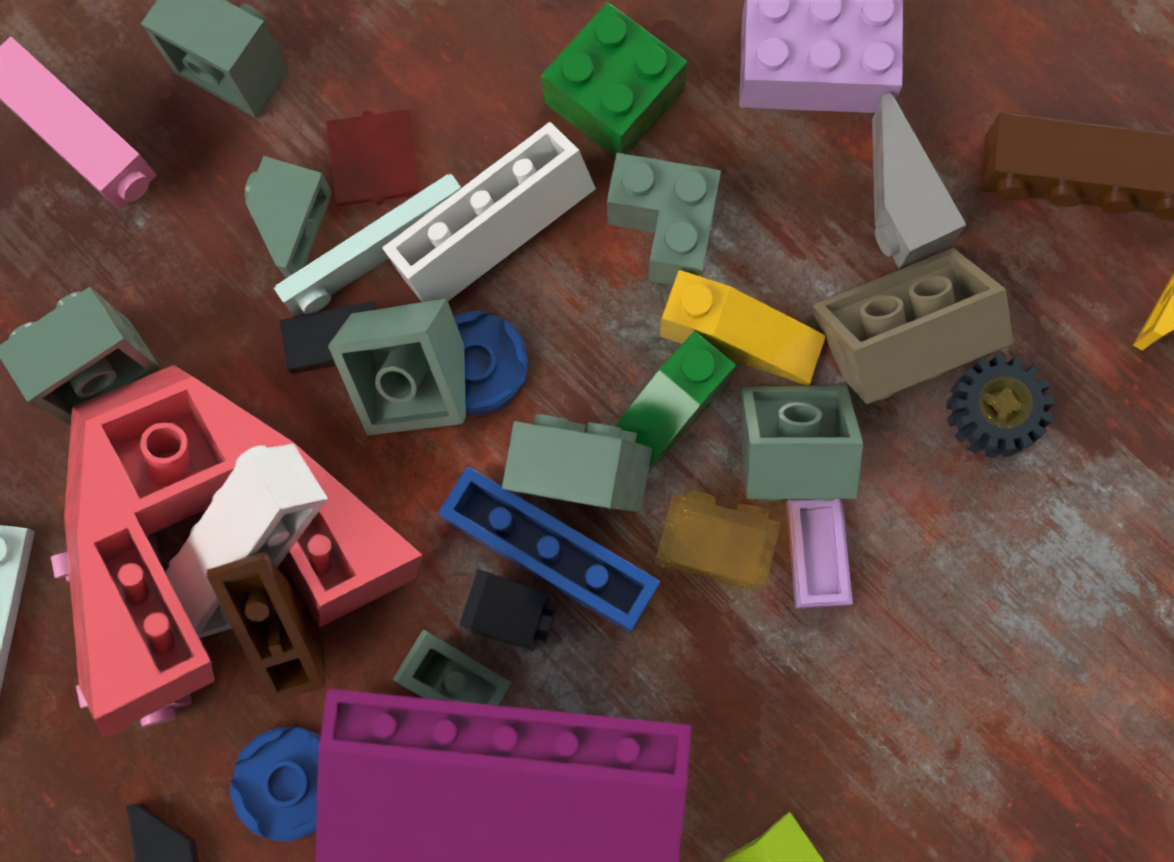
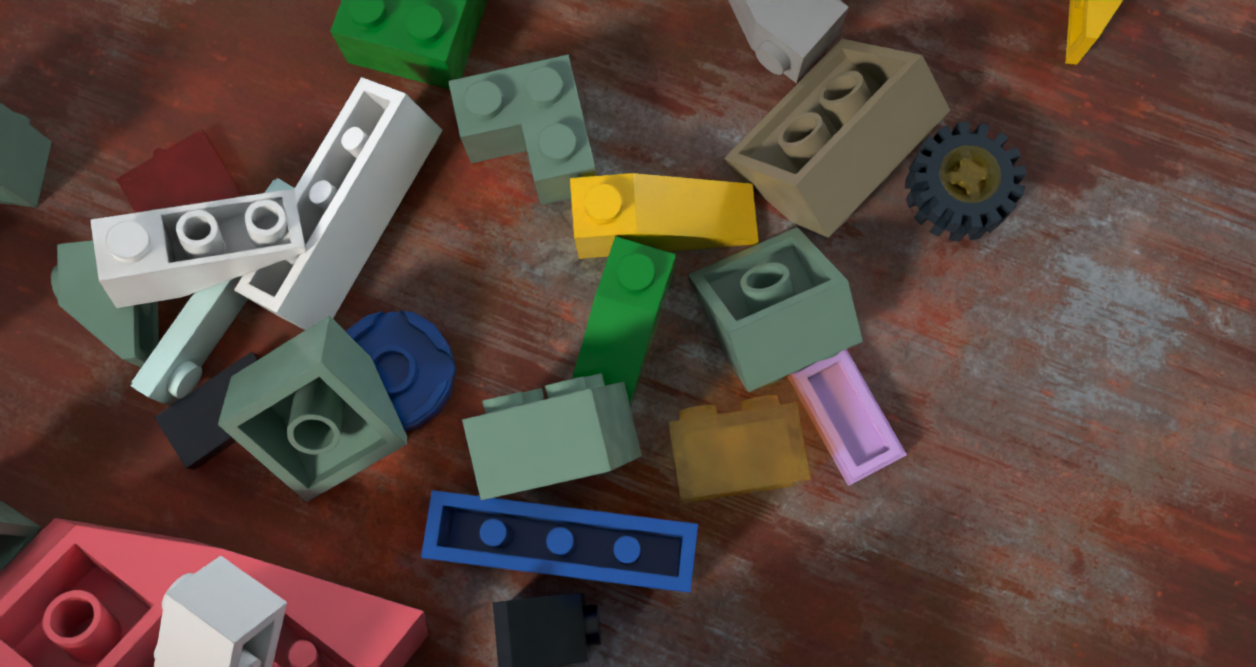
camera: 25 degrees left, 0 degrees up
none -> white slope [90,189,306,308]

